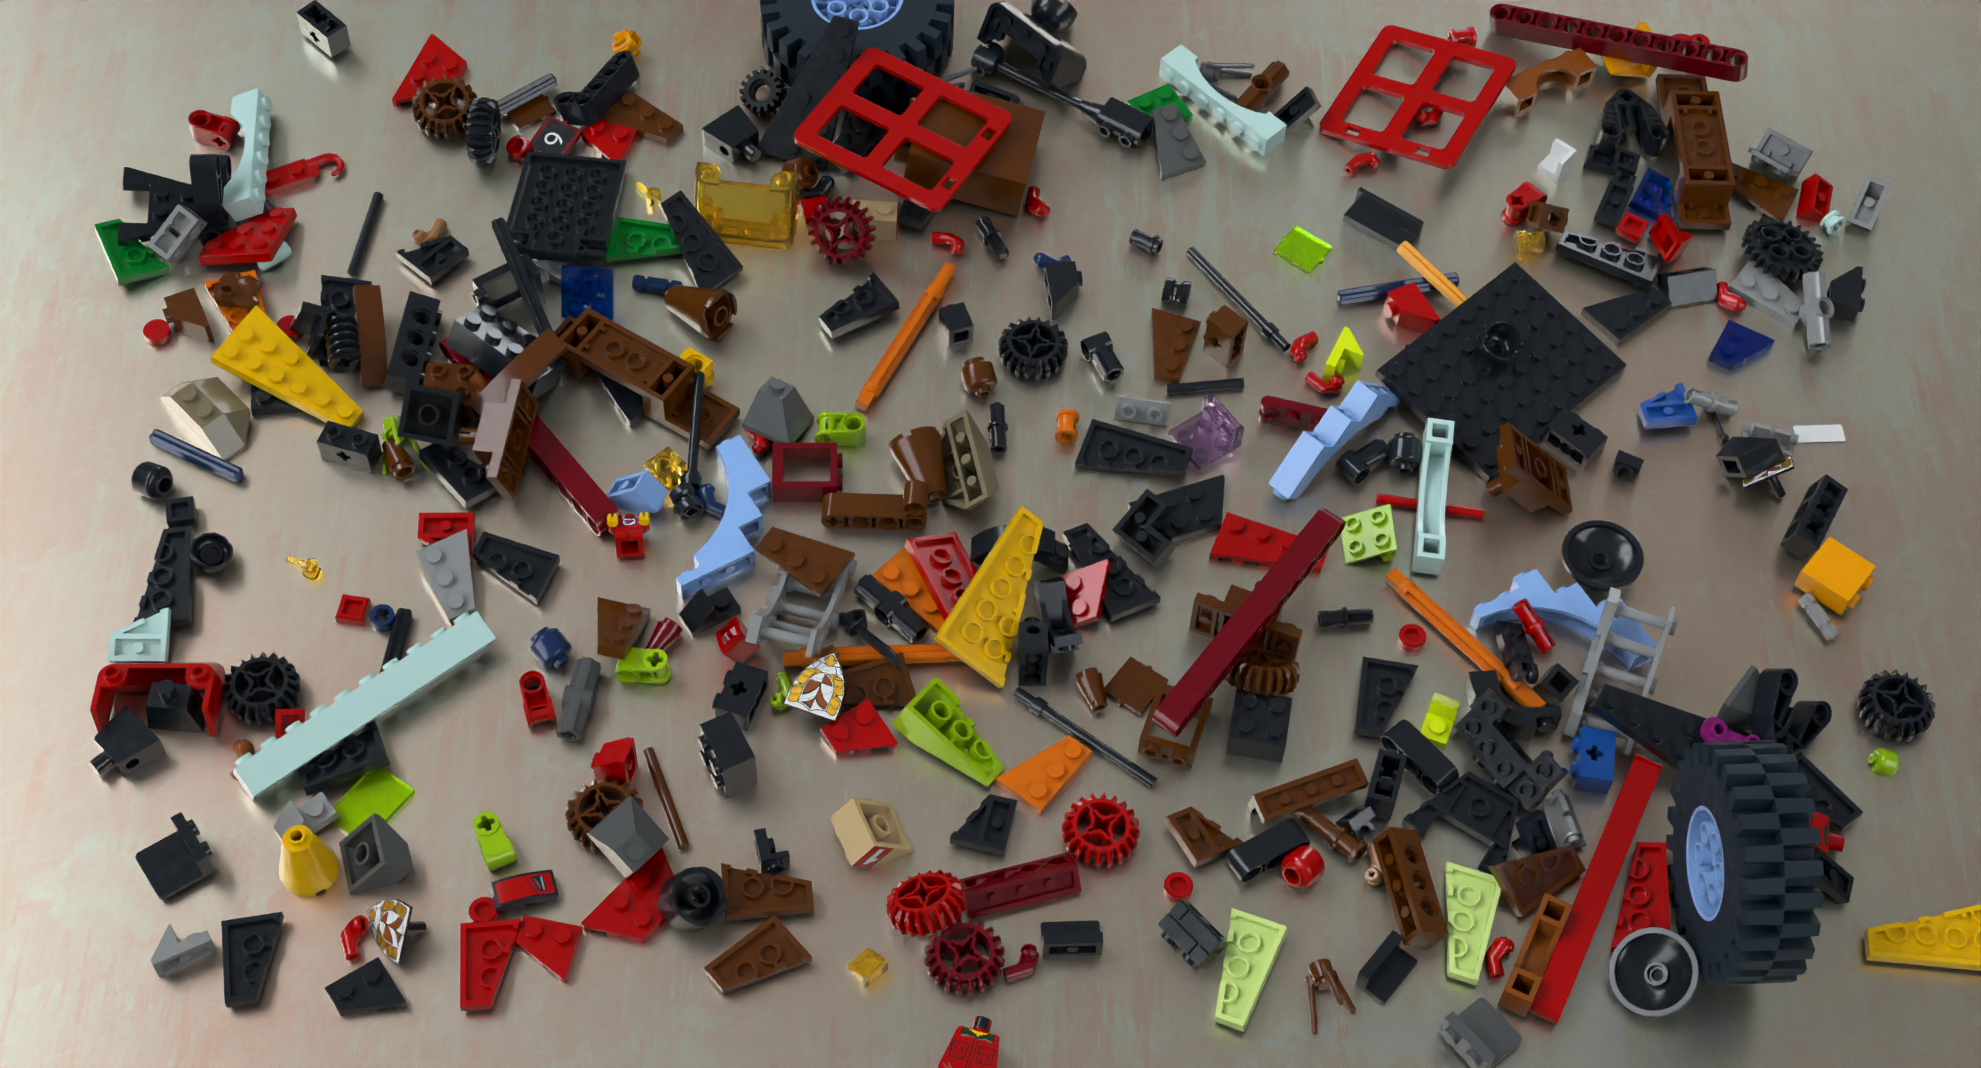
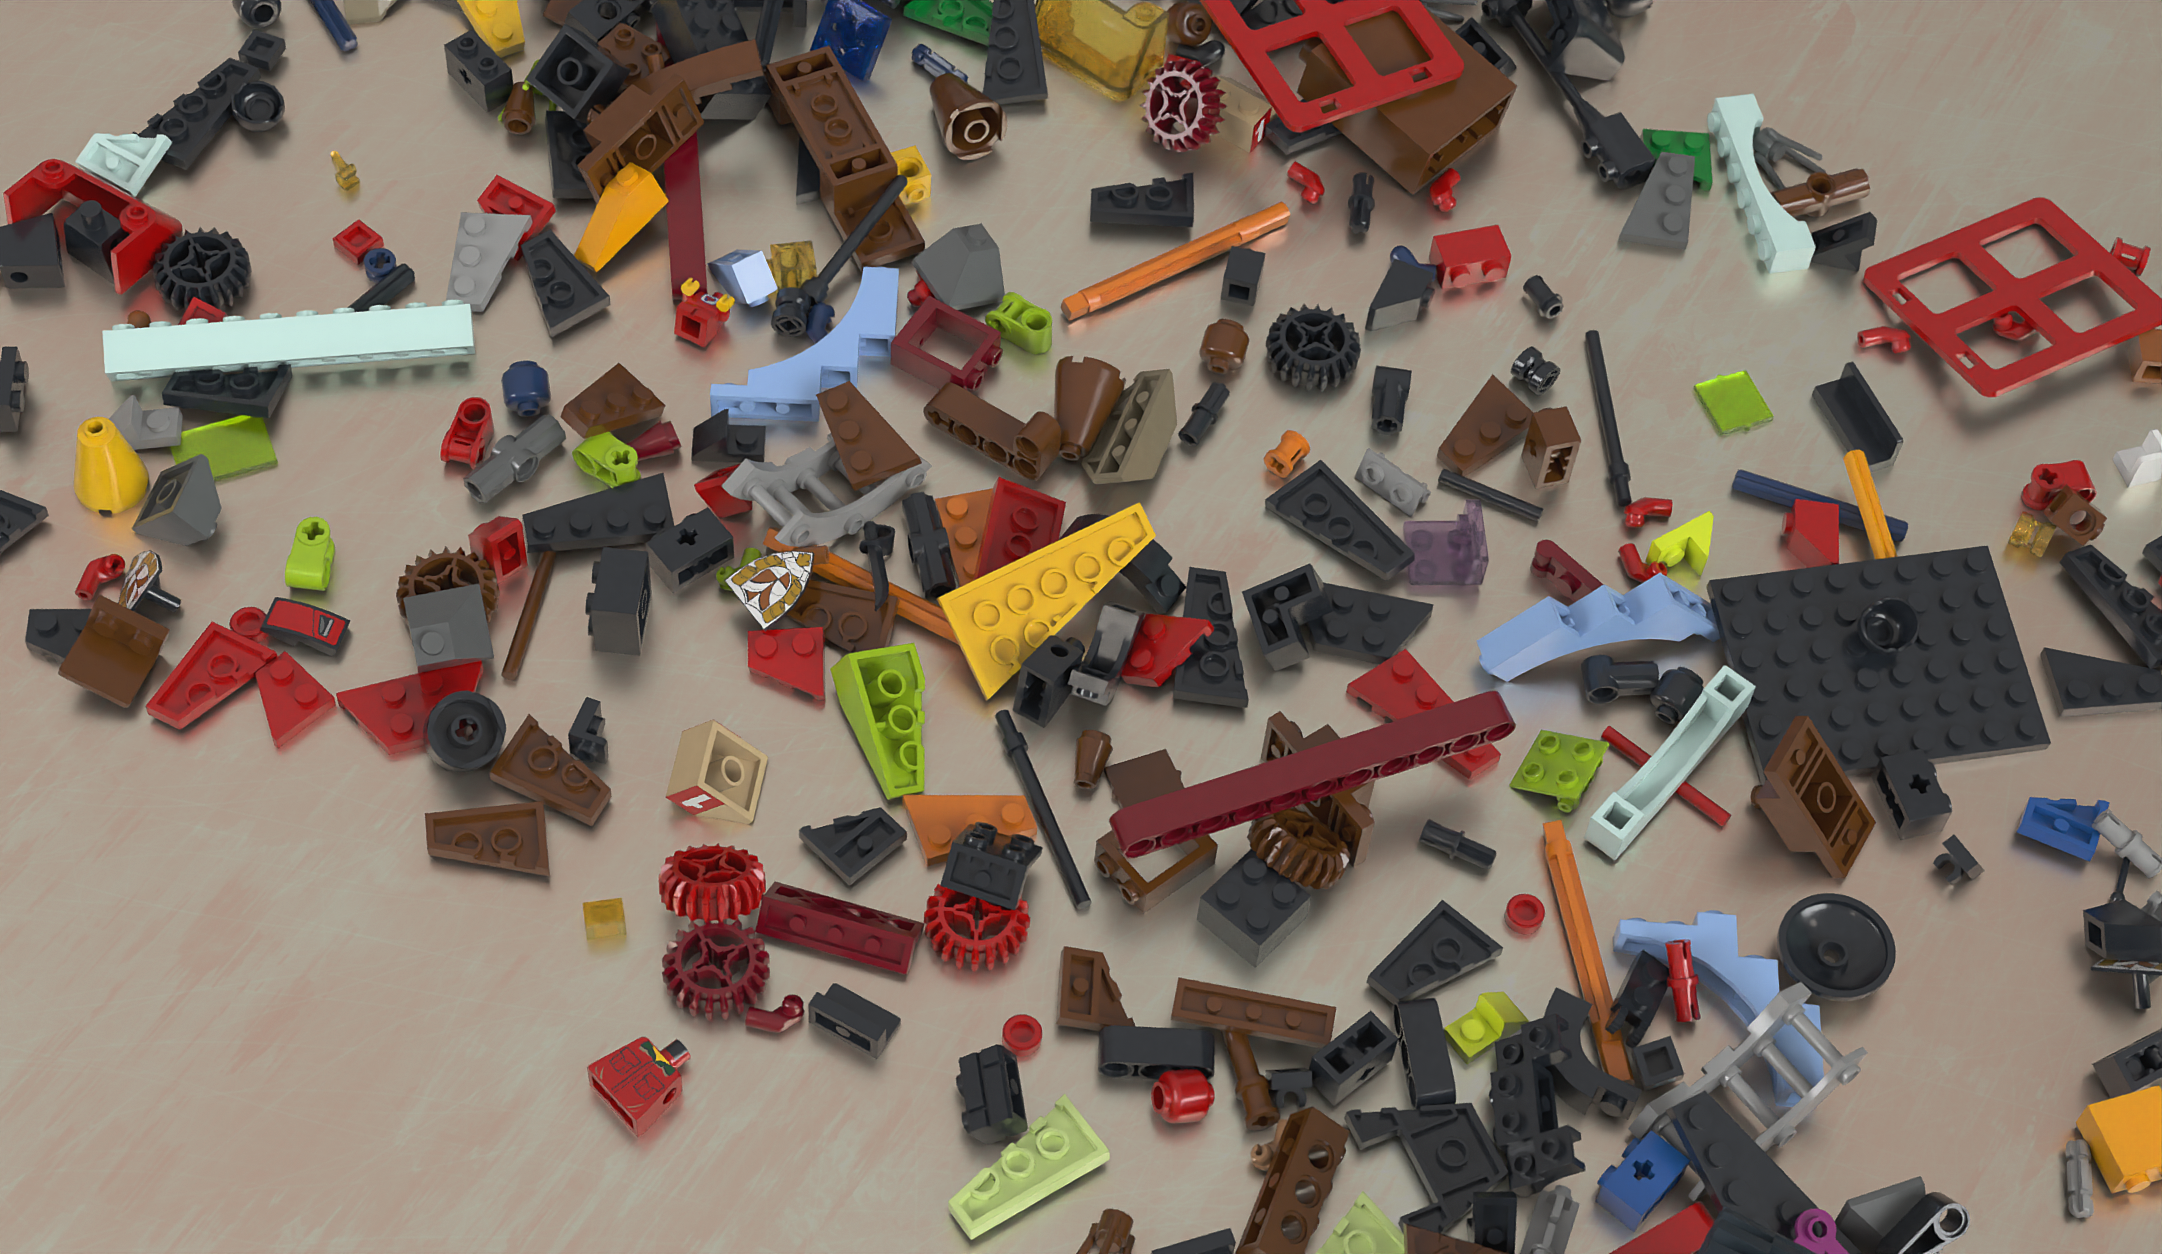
camera: 30 degrees right, 0 degrees up
none -> reddish brown bracket [58,595,170,708]
none -> black wing [522,473,674,553]
none -> light orange slope [574,162,669,272]
none -> black bracket [940,822,1043,910]
none -> red brick [1429,225,1512,289]

